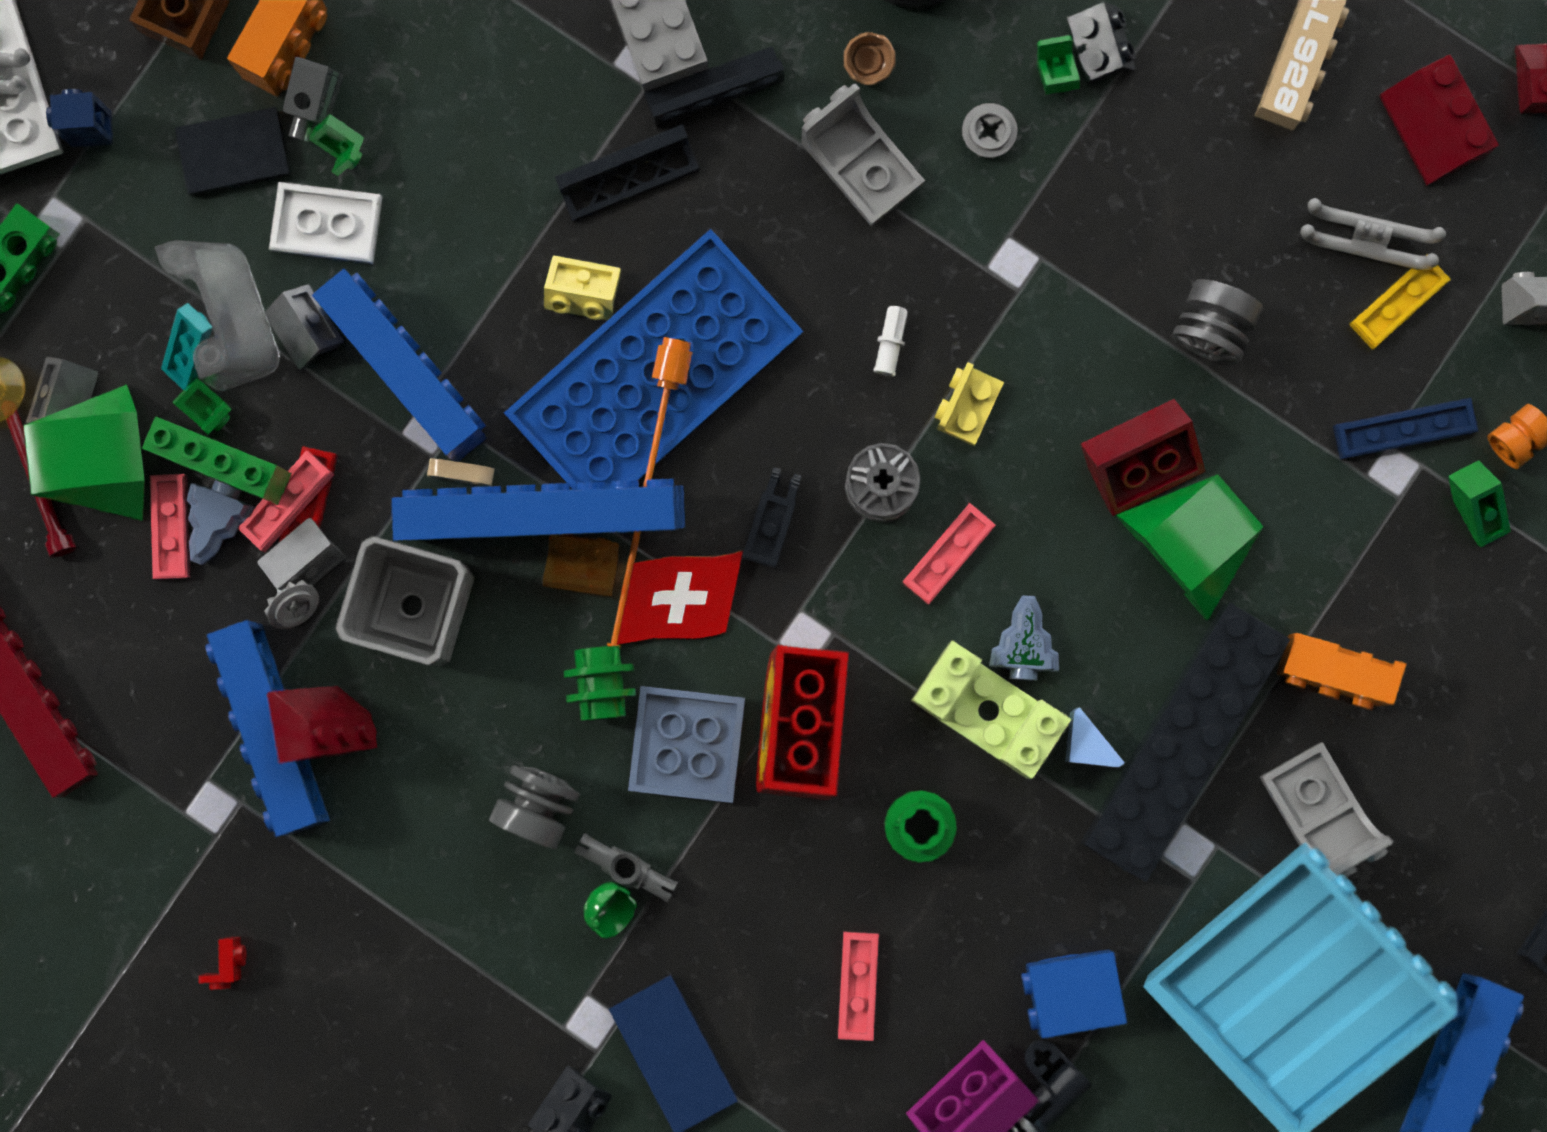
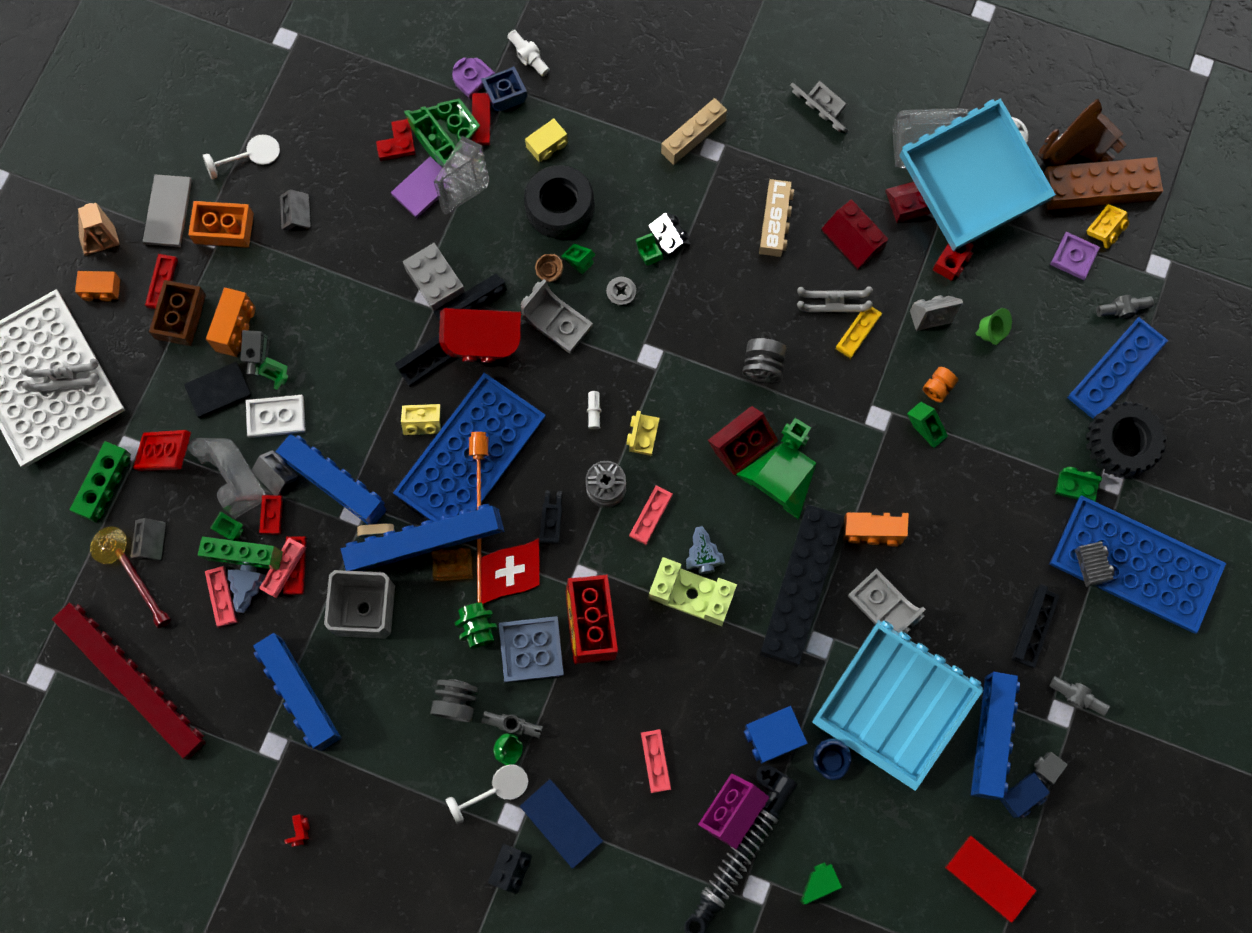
camera: 15 degrees left, 10 degrees down
green wedge [23,385,145,521] -> none
dark blue brick [46,89,113,147] -> none
teal plate [161,303,213,390] -> none
flat silver panel [258,518,346,601] -> none
light grey gear [264,580,319,629] -> none
dark red slope [267,686,377,764] -> none
green piece [884,790,957,862] -> none
light blue slope [1065,708,1124,767] -> none
dark blue tile [1333,398,1479,460] -> none
none -> red tile [133,430,191,471]
none -> red plate [259,495,283,535]
none -> red brick [439,308,521,363]
none -> white piece [446,765,528,825]
none -> green slope [561,244,595,274]
none -> green brick [781,418,811,451]
none -> dark blue piece [813,739,851,780]

